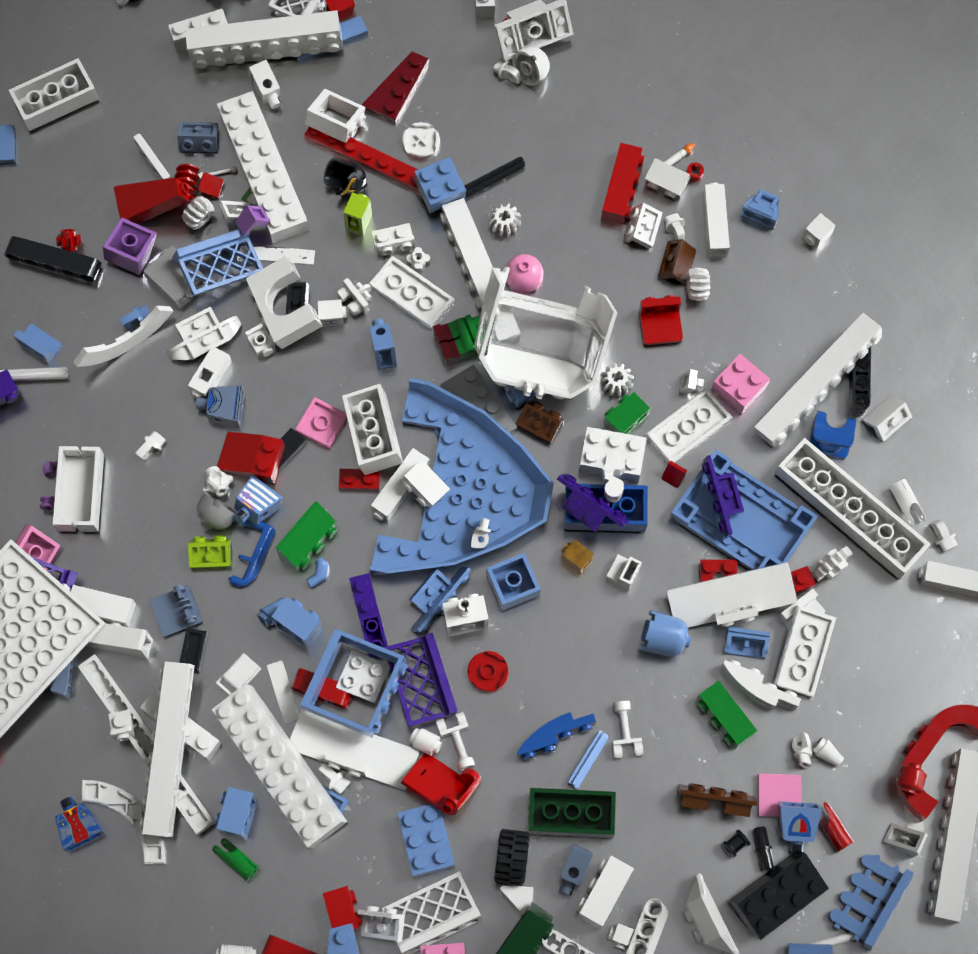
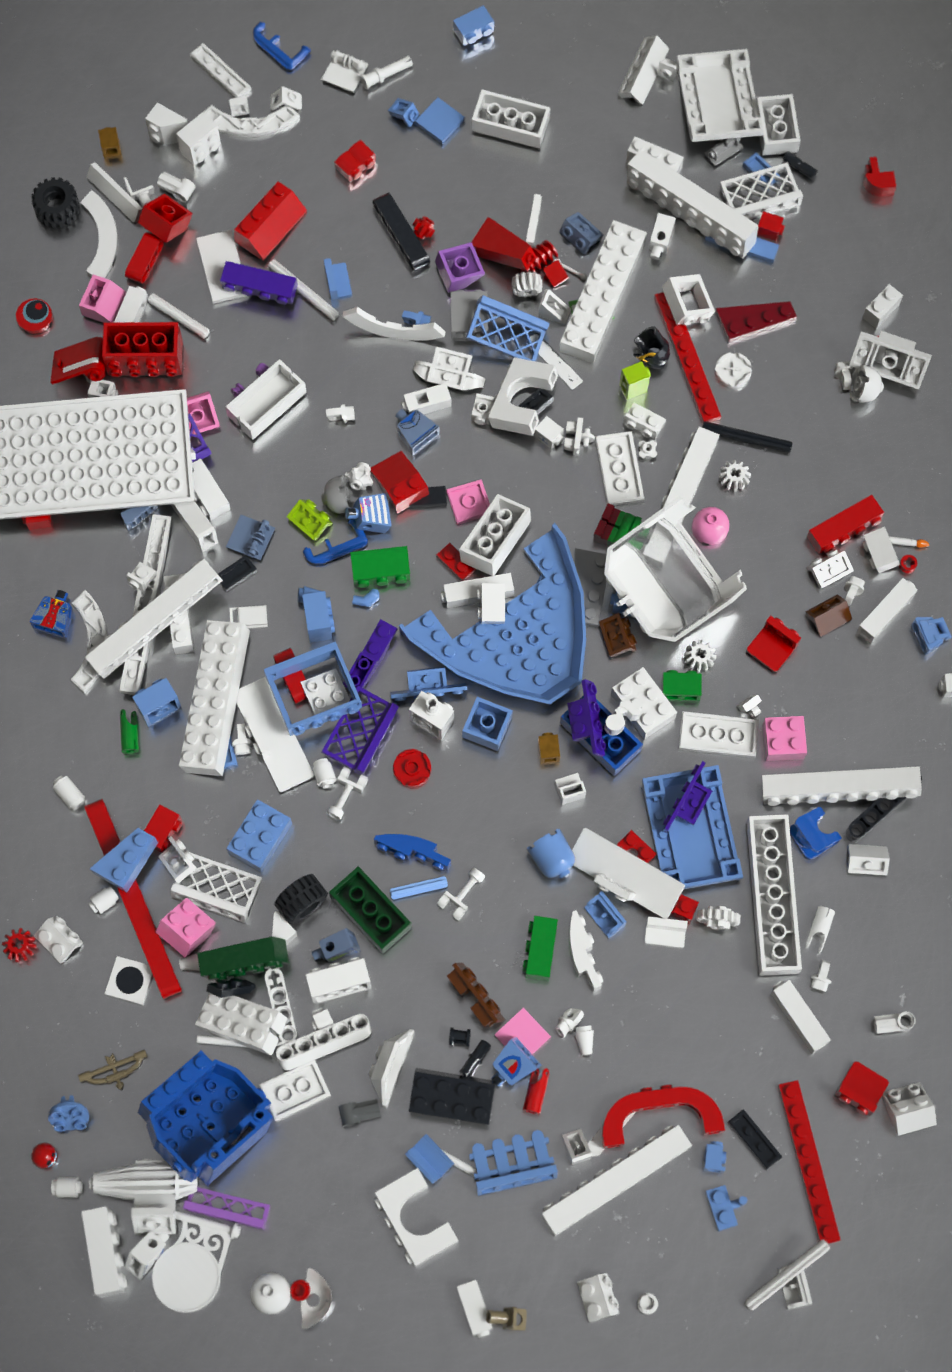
camera: 45 degrees right, 0 degrees up
medium lavender panel [235,205,270,235] -> none
white sticker [267,660,299,724] -> none
medium blue torso [369,319,397,370] -> none
red door [401,753,481,815] -> none
medium blue brick [414,157,466,213] -> none
white piece [471,518,491,548] -> none
red slope [661,461,687,488] -> none
white gear [686,268,710,301] -> none
white tile [773,605,836,698] -> none
red head [896,762,927,796] -> none

